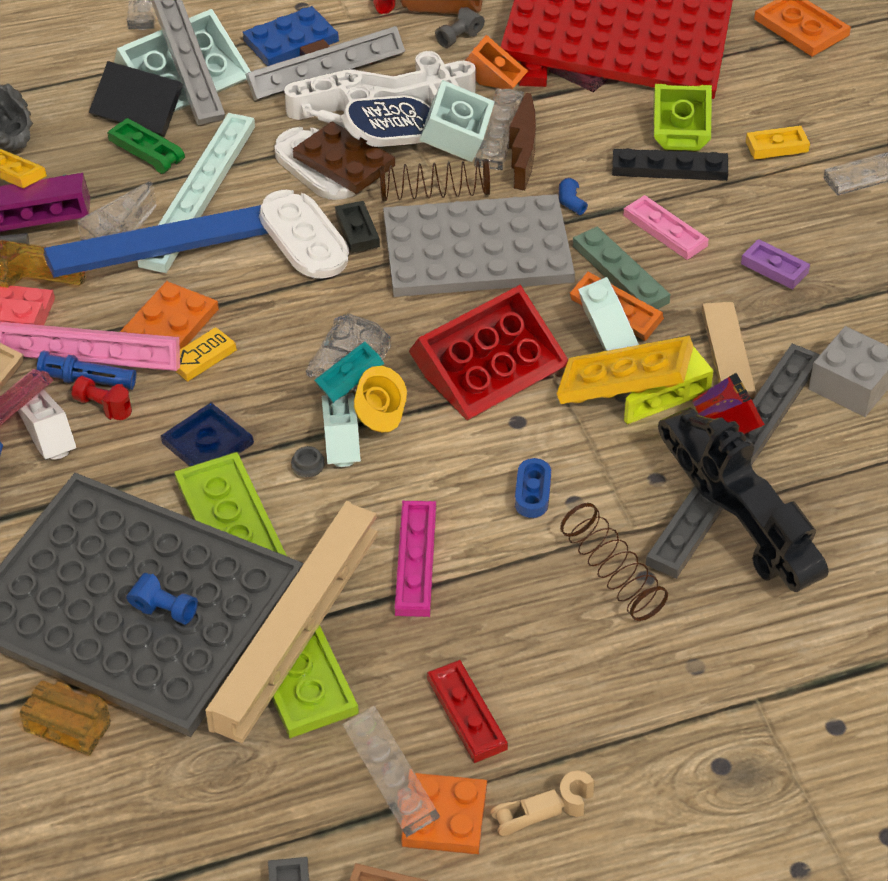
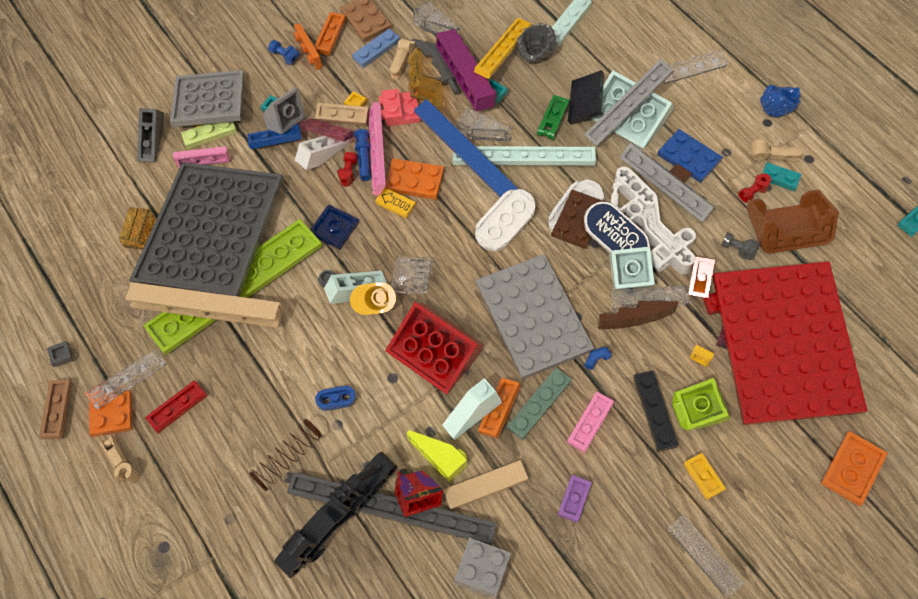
camera: 75 degrees right, 15 degrees up
blue leg [126,573,198,625] -> none
teal plate [314,341,384,403] -> none
pearl dark grey plate [335,201,380,253] -> none
reddish brown piece [380,159,490,202] -> none
dark pink tile [395,500,436,617] -> none
yellow plate [556,336,693,404] -> none
none -> yellow tile [689,345,714,367]

